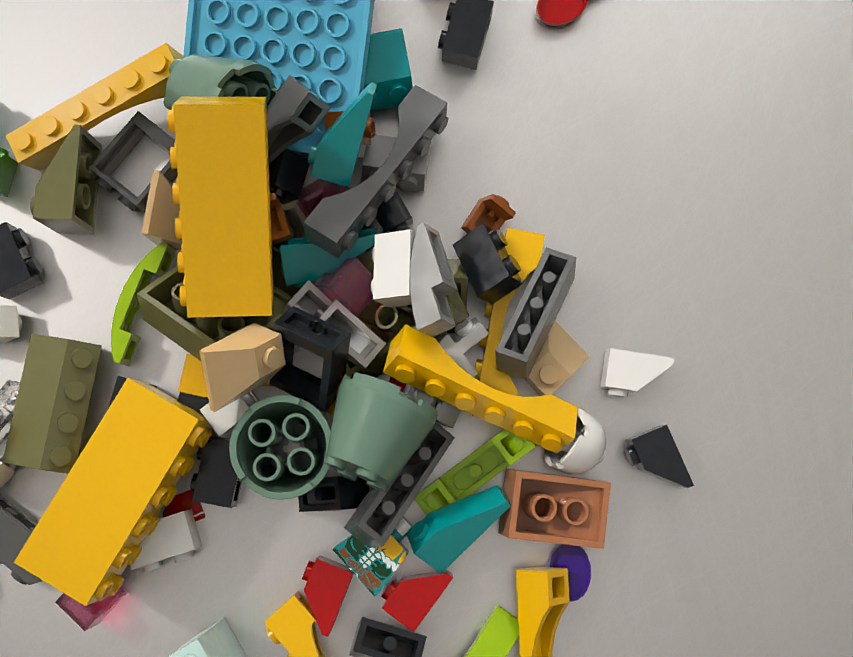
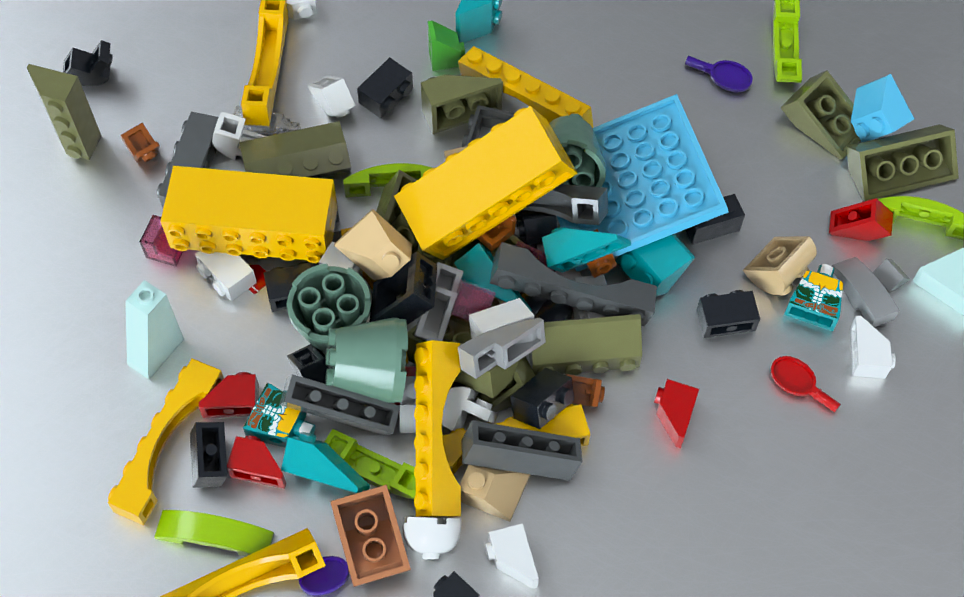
camera: 65 degrees right, 20 degrees down
none -> olive slope [529,314,642,376]
none -> red slope [654,379,699,448]

